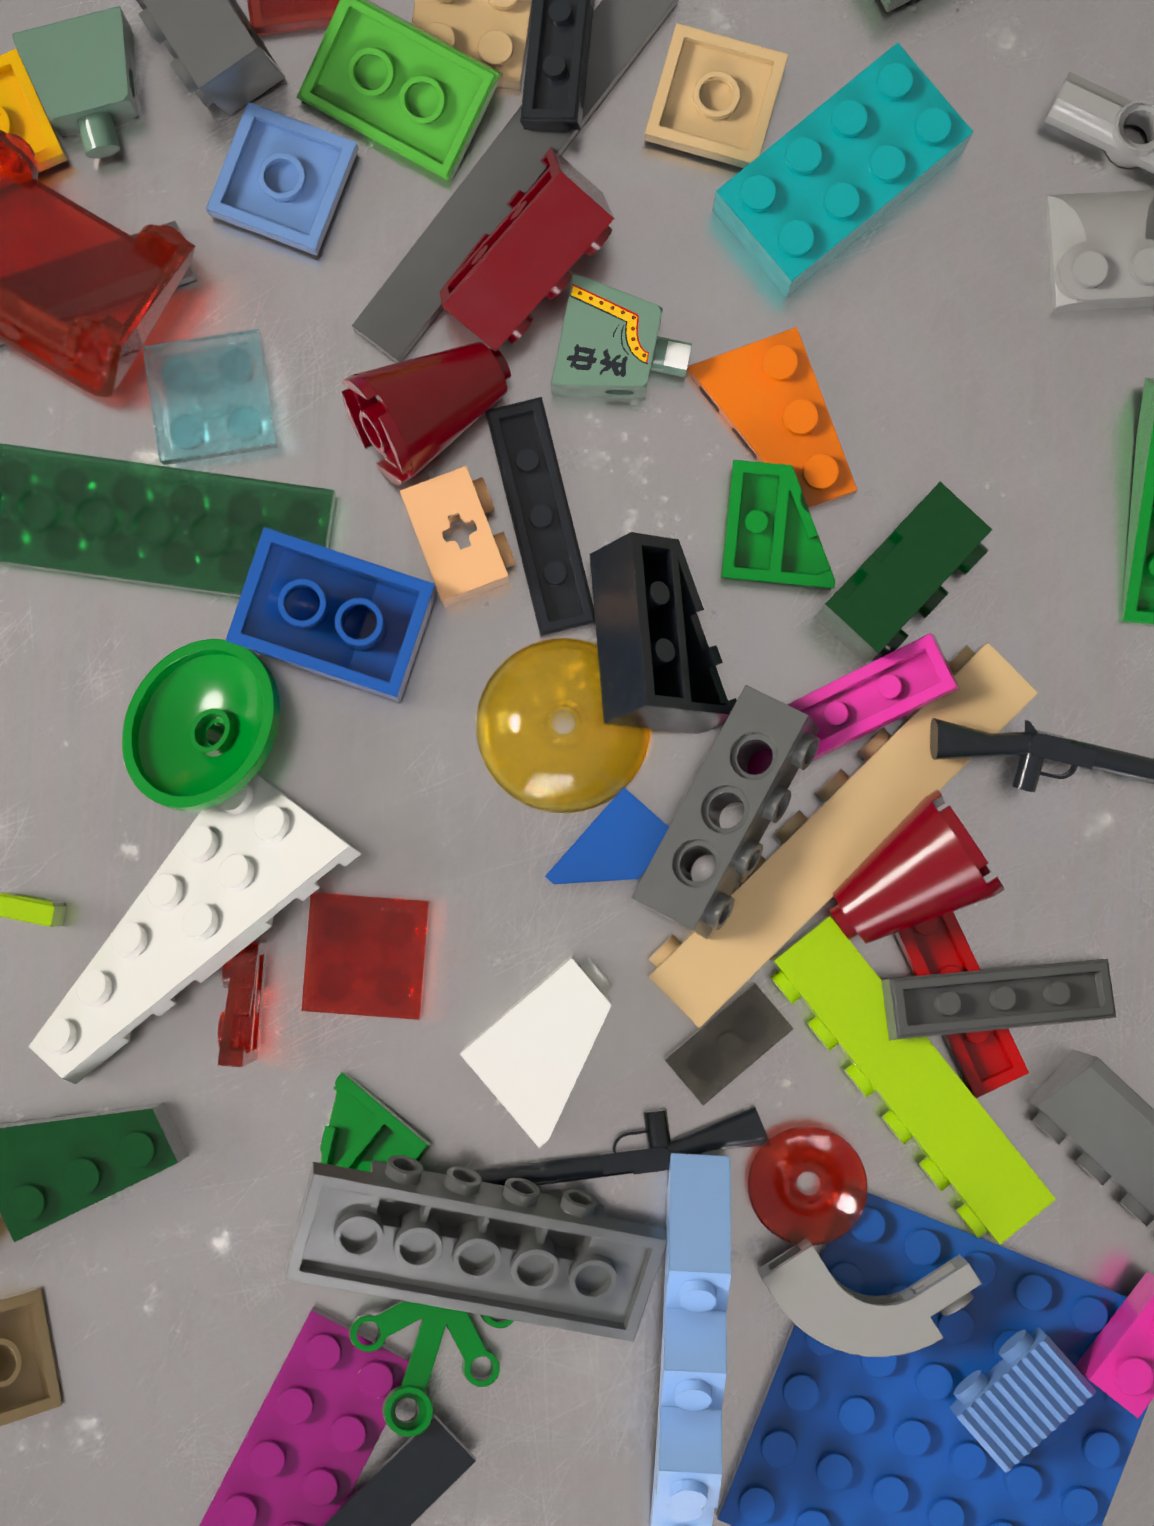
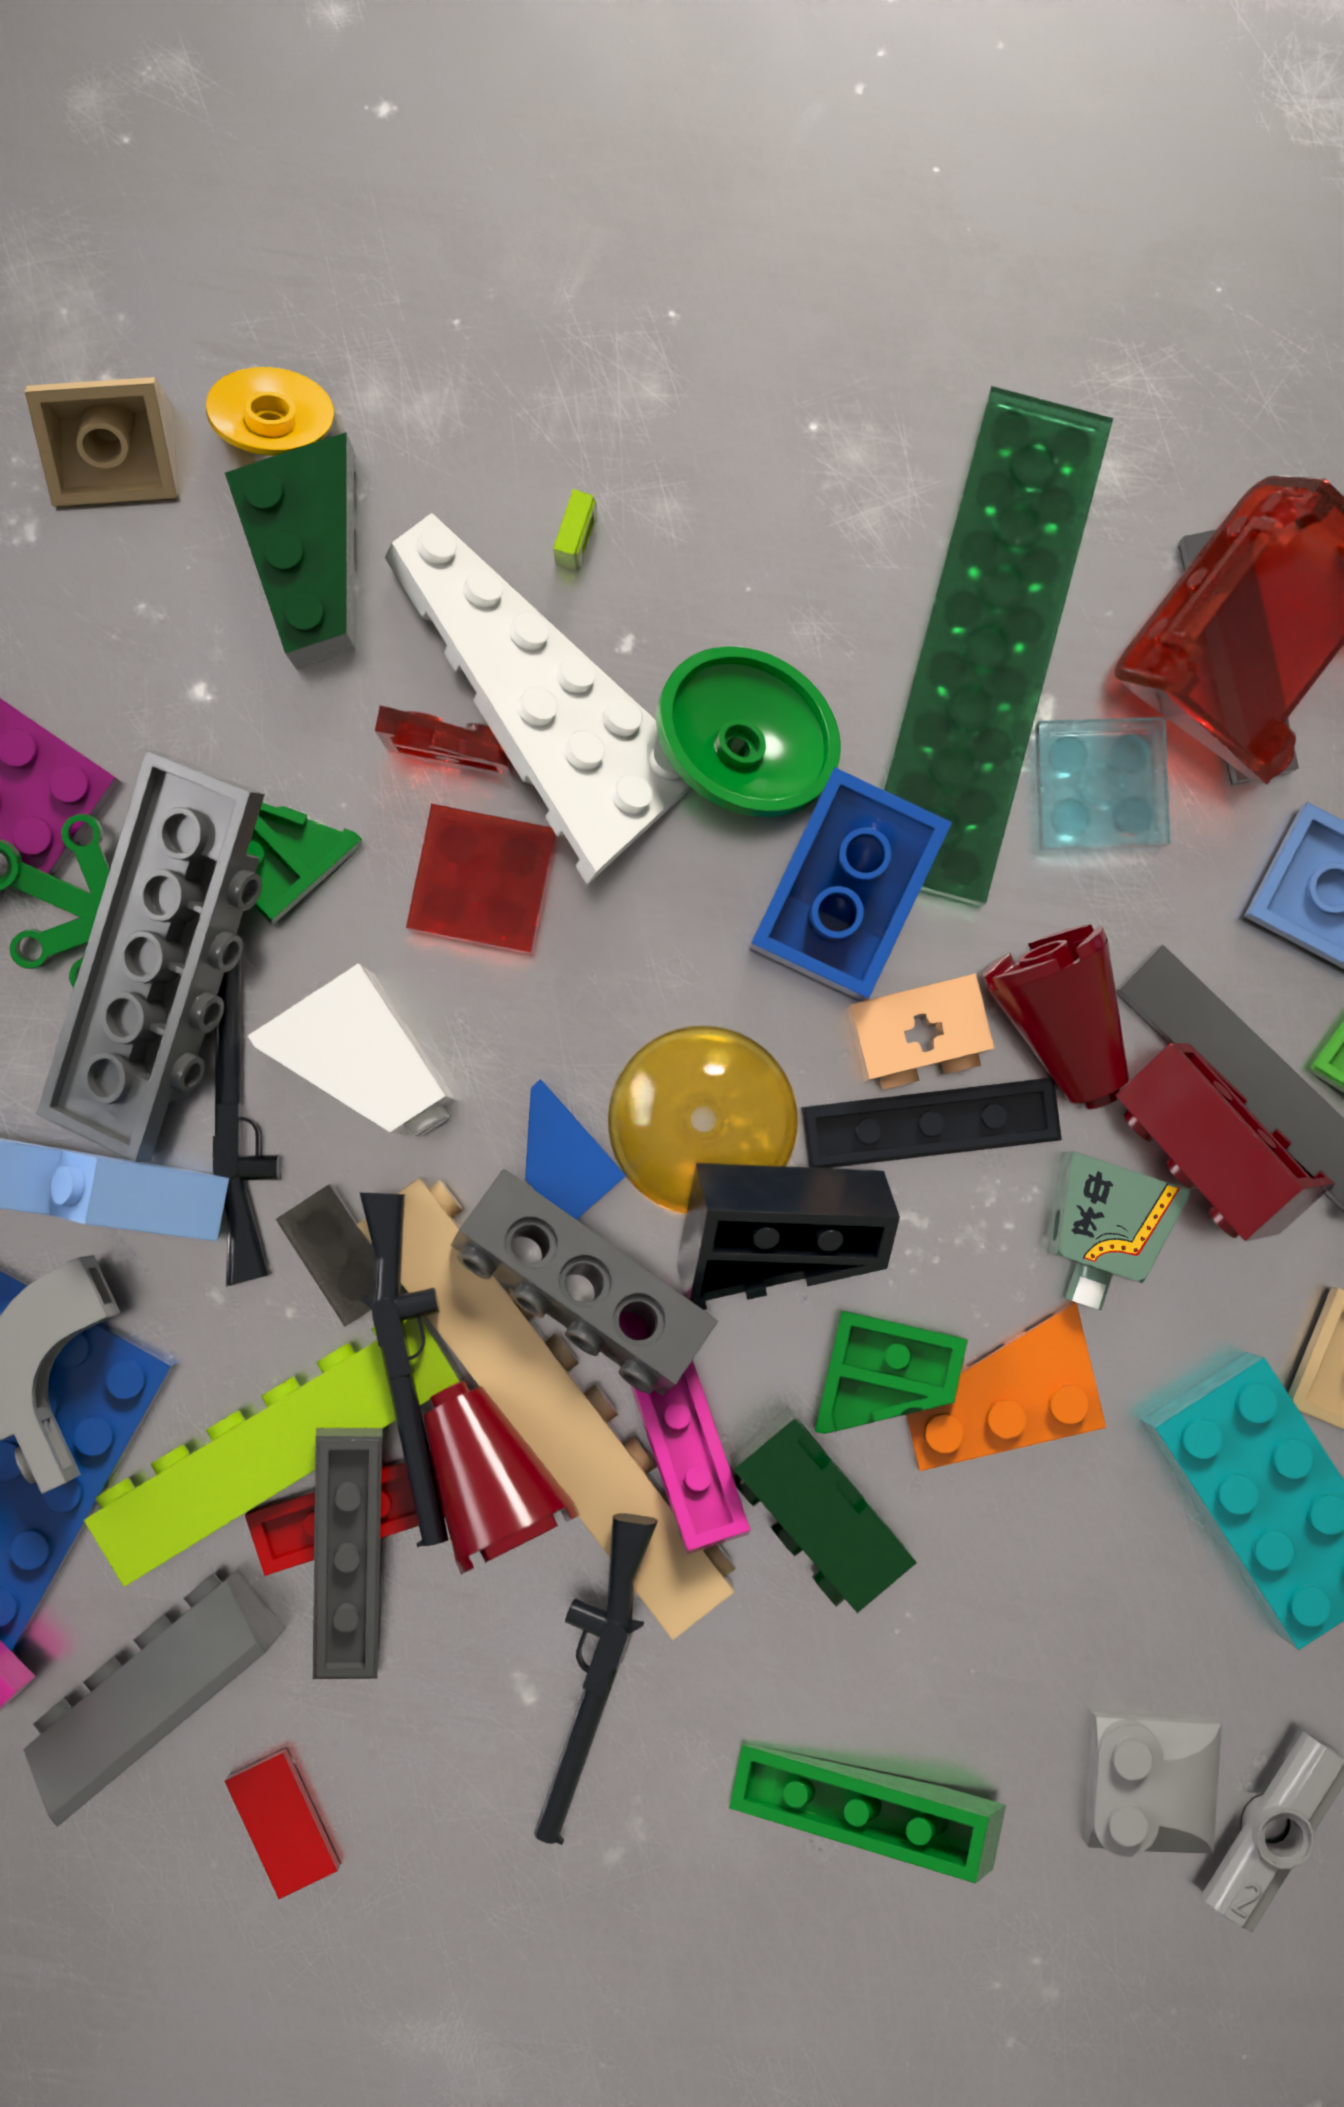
camera: 90 degrees right, 0 degrees up
clear red dish [748,1125,868,1246] -> none
none -> black piece [359,1192,449,1547]

